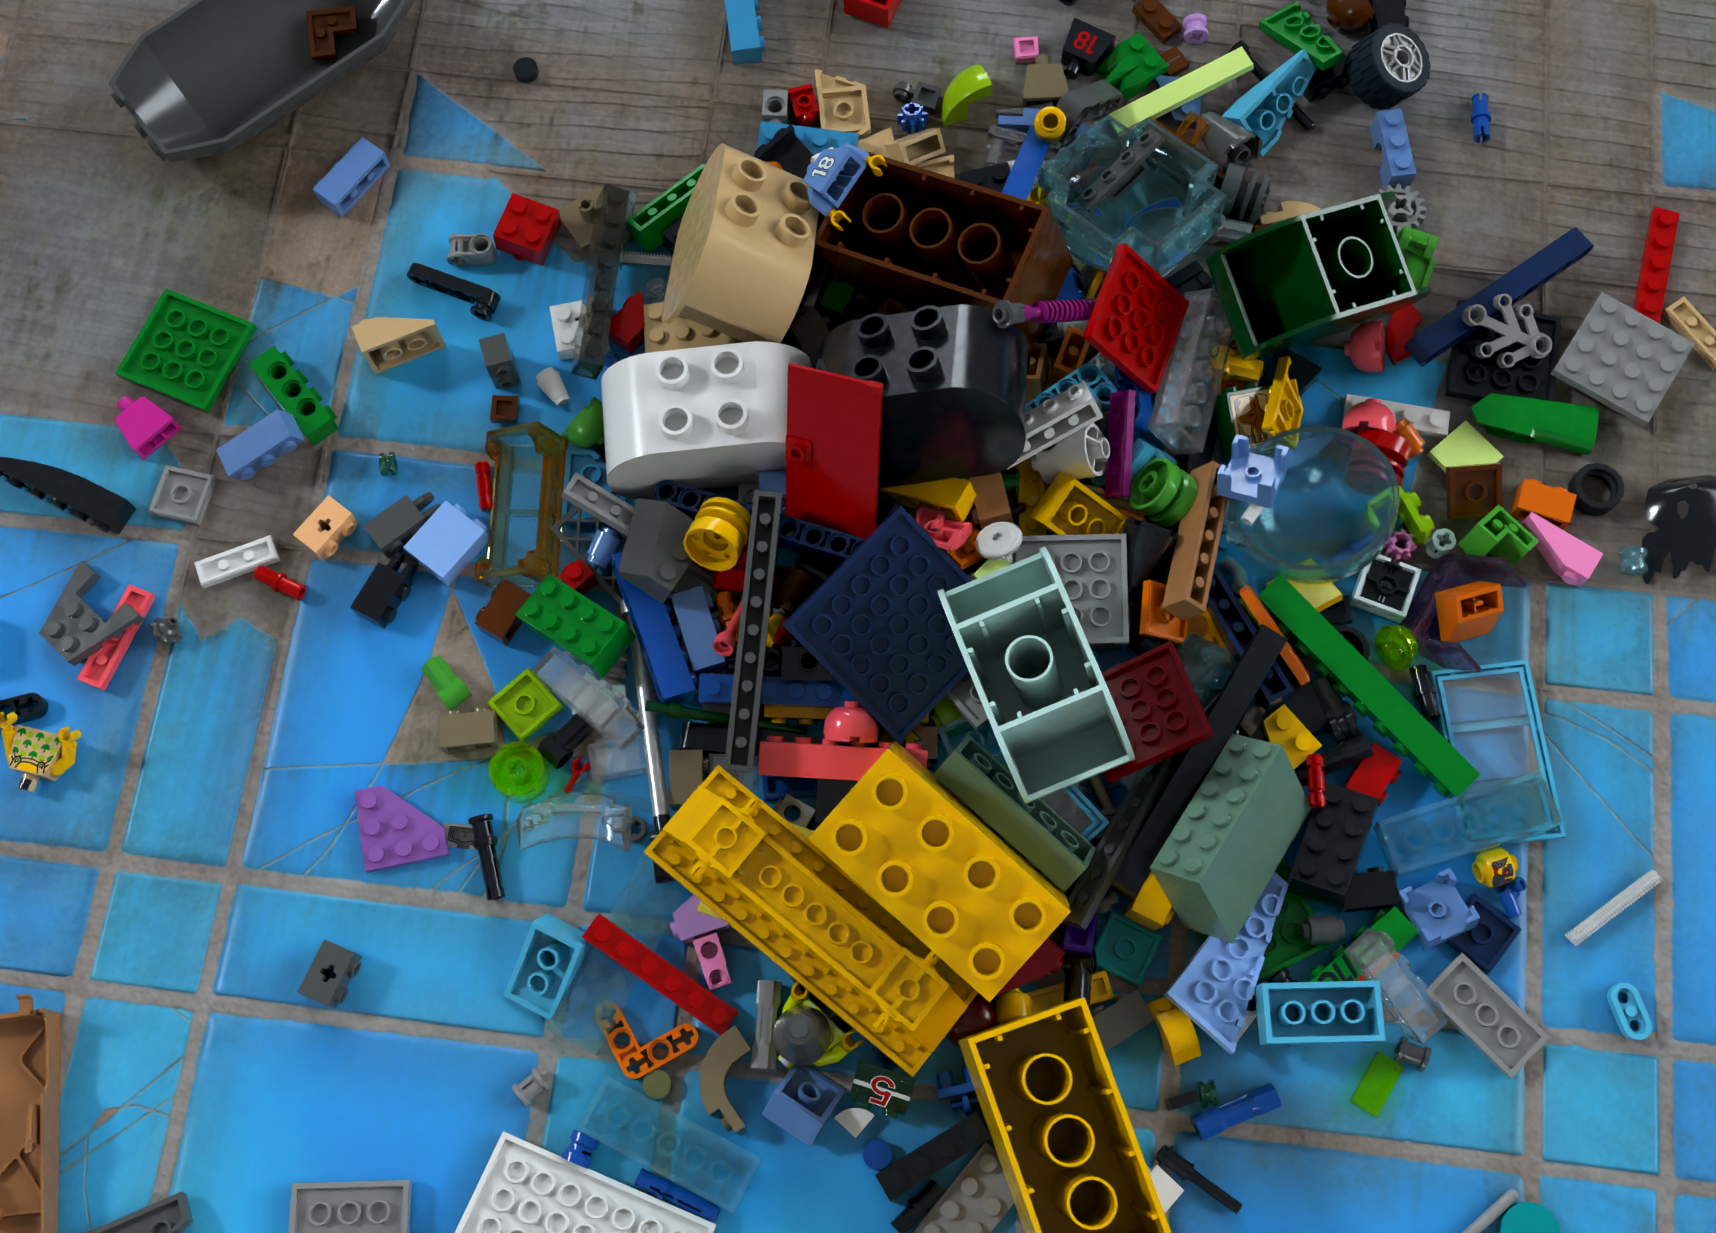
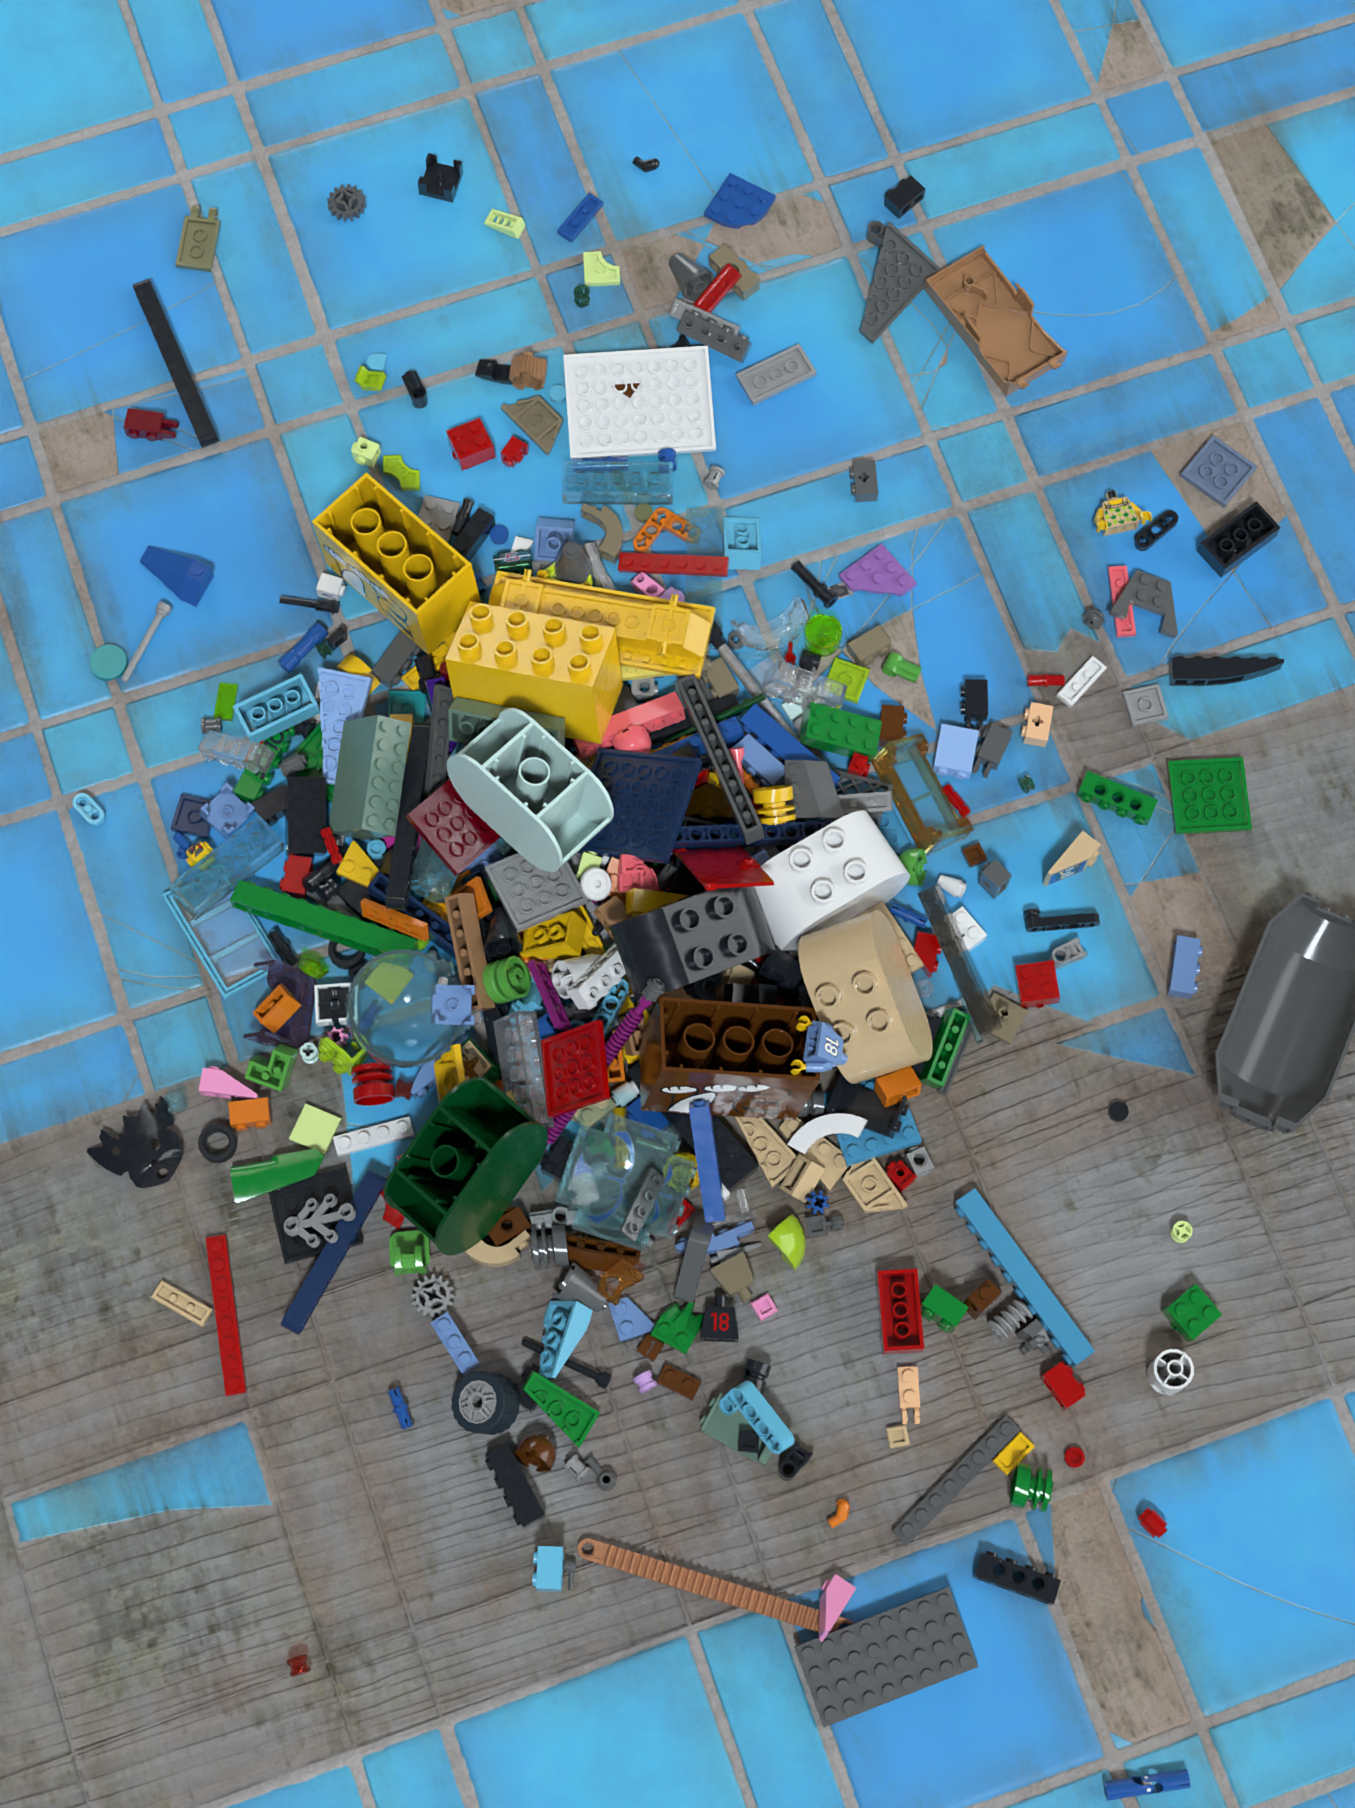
camera: 150 degrees right, 0 degrees up
dark pink torso [115,396,182,460] -> none
medium blue brick [216,409,305,480] -> none
reddish brown plate [306,6,359,61] -> none
medium blue brick [587,527,622,569] -> none
yellow head [1034,106,1067,143] -> none
yellowish green tile [1109,46,1254,137] -> none
coral cylinder [1341,398,1396,442] -> none
orange brick [1395,419,1425,459] -> none
light grey plate [1421,952,1550,1079] -> none
reddish brown plate [1446,463,1503,520] -> none
light grey plate [1551,292,1695,427] -> none
white axle [1565,870,1663,946] -> none

